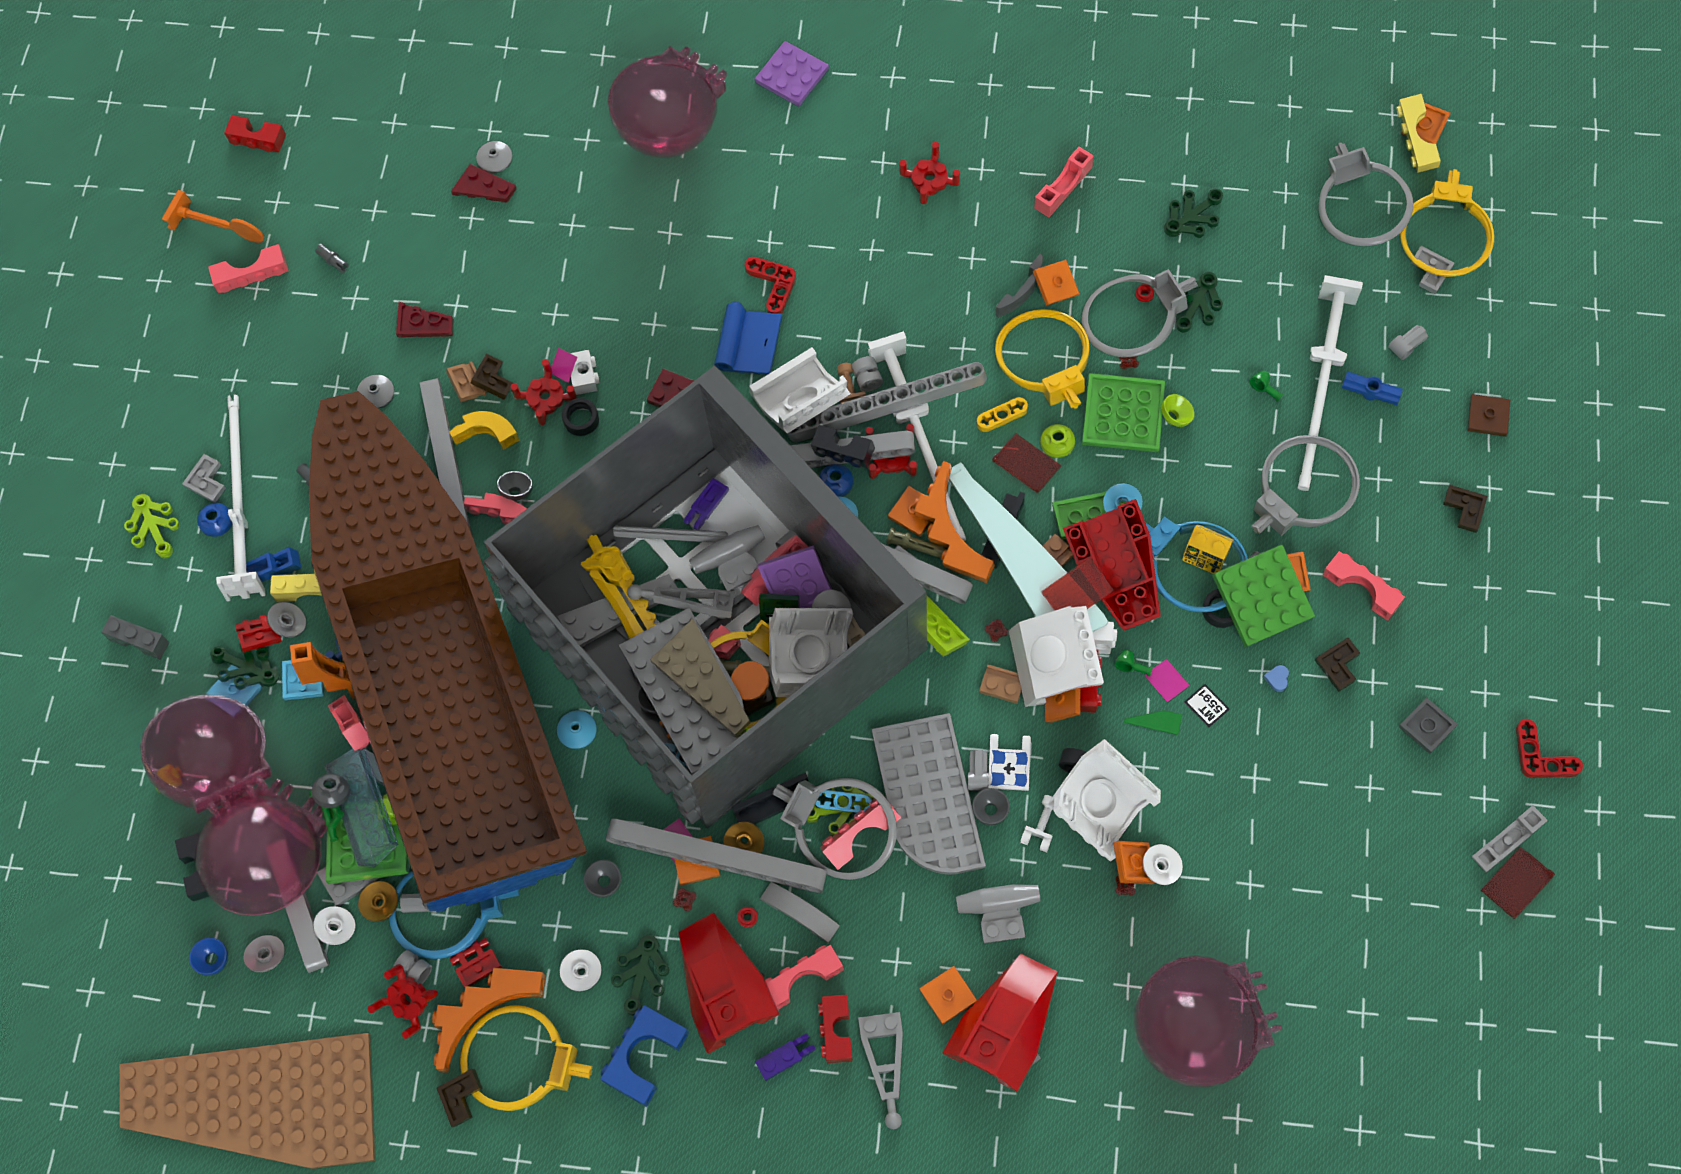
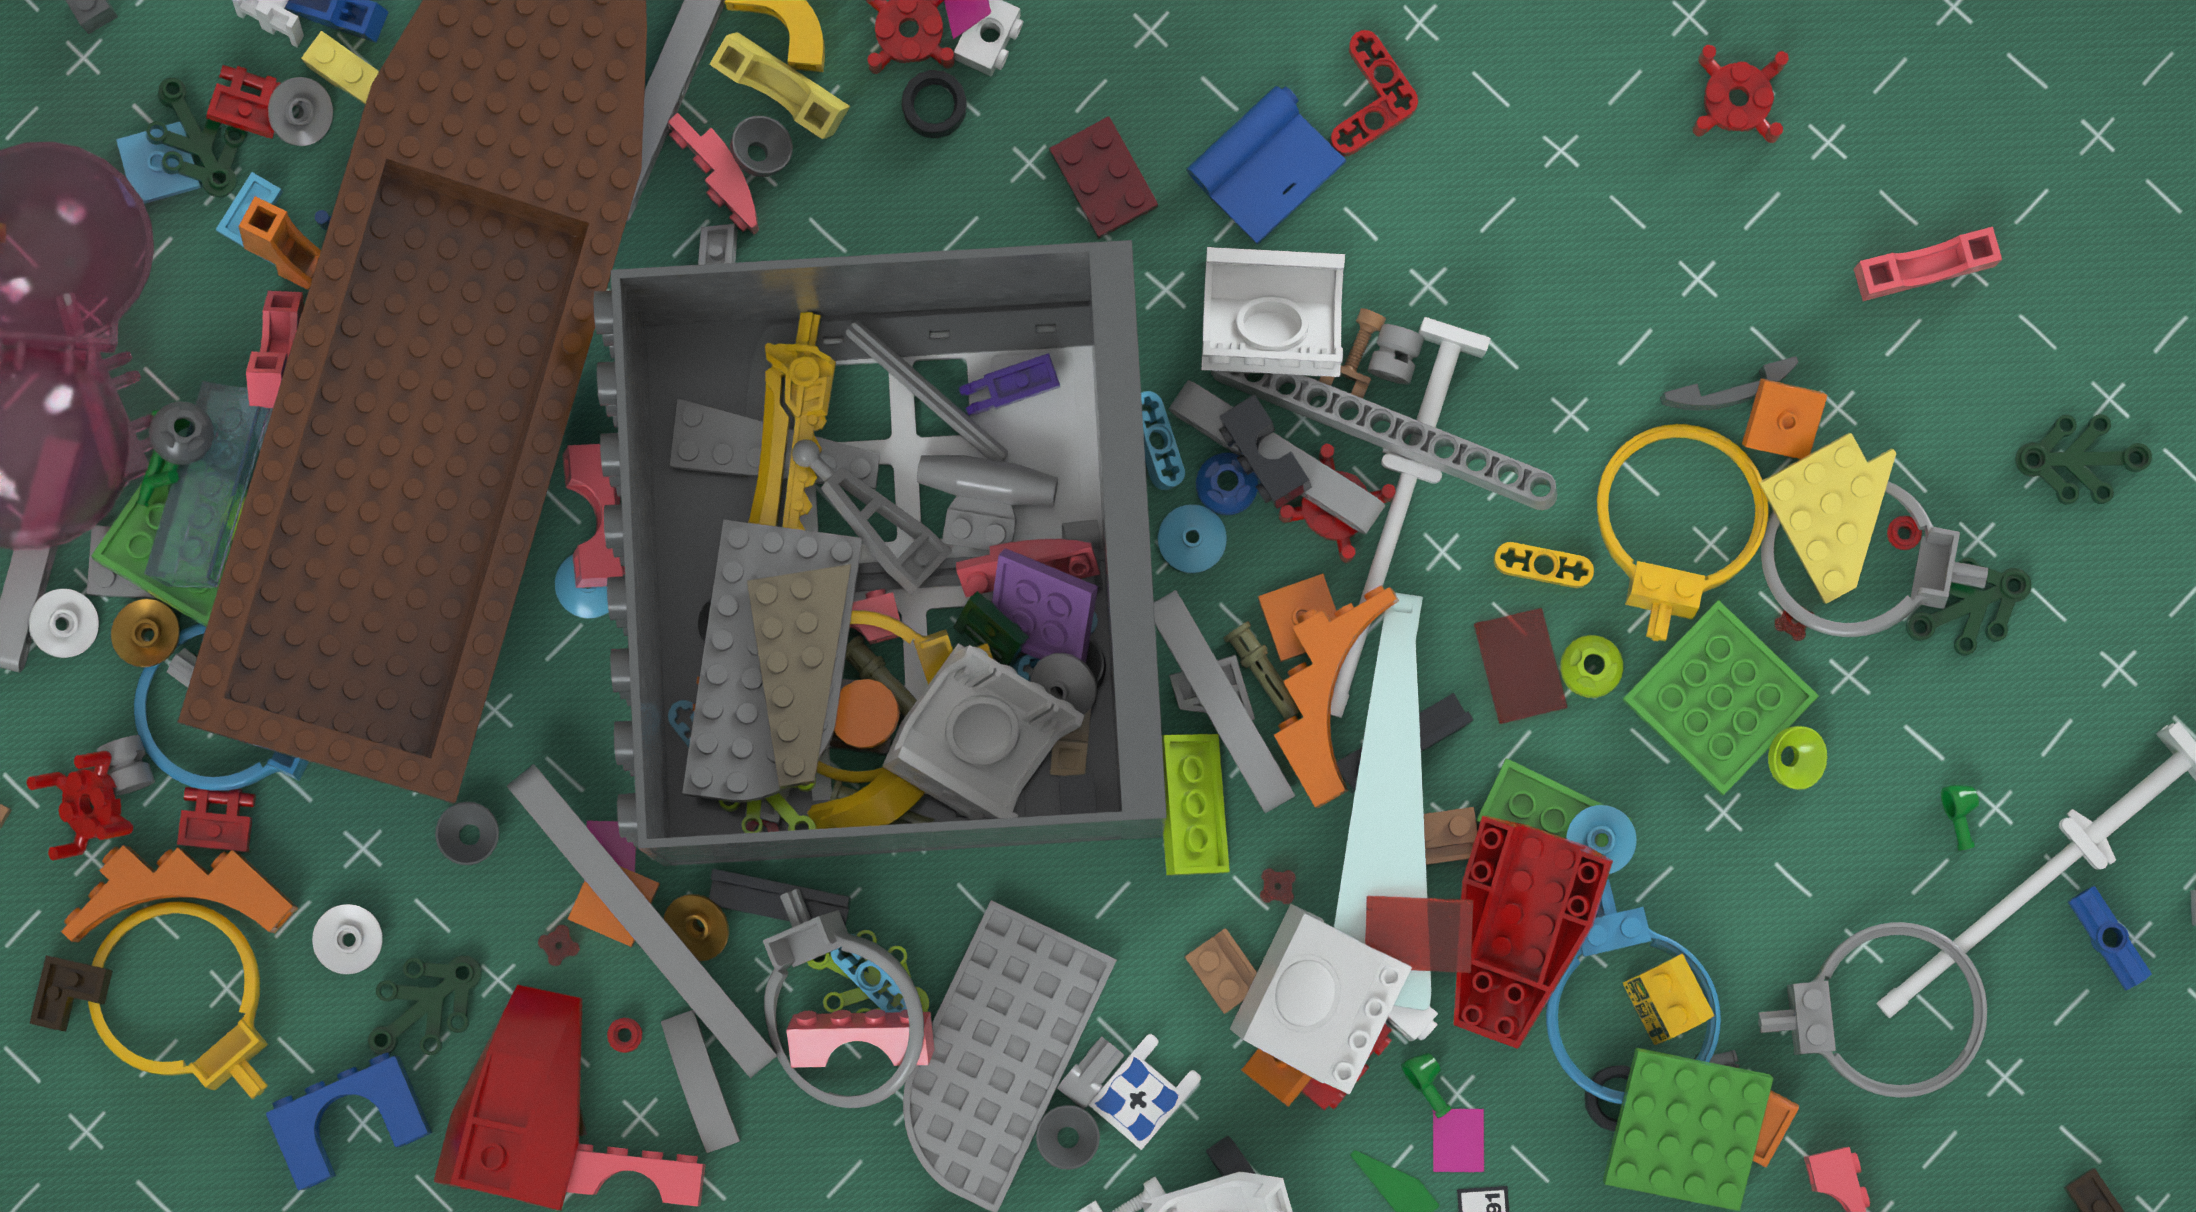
camera: 30 degrees right, 15 degrees up
none -> coral arch [562,444,625,588]
none -> light yellow arch [709,32,850,139]
none -> light yellow wing [1759,433,1896,604]

